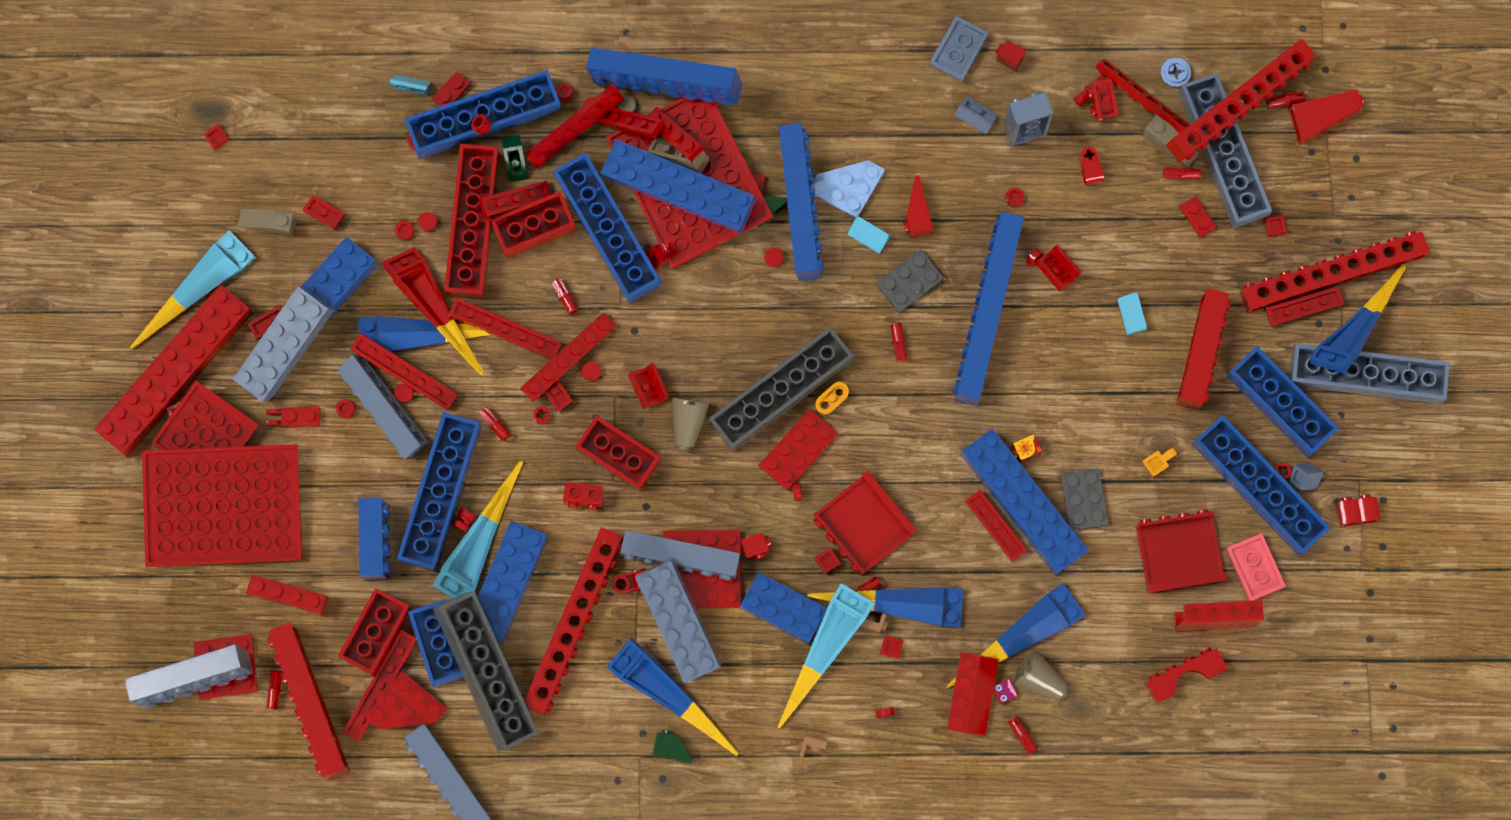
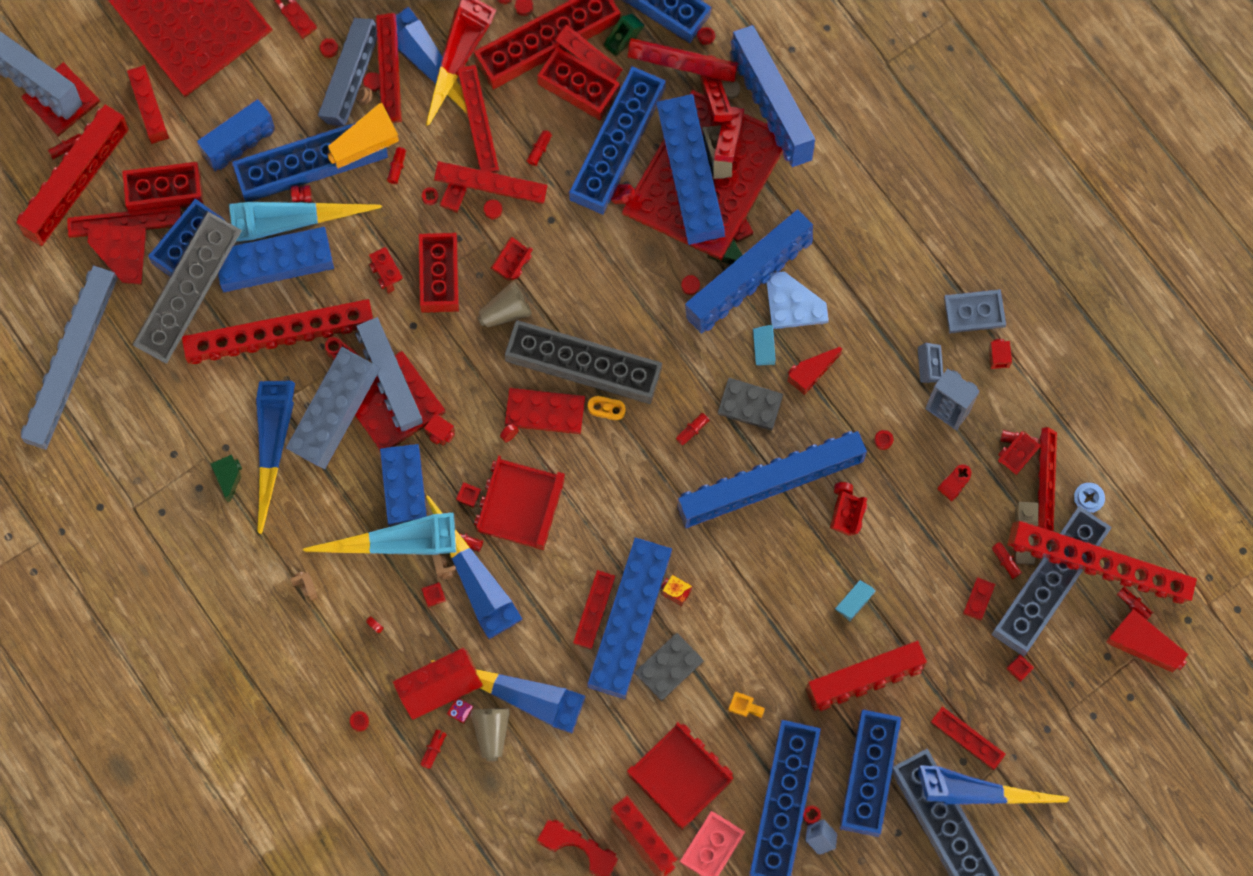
camera: 50 degrees right, 5 degrees down
red brick [1240,231,1430,314] -> none
none -> light orange slope [327,103,399,169]
none -> red tile [349,711,370,732]
none -> medium nougat plate [355,87,372,106]

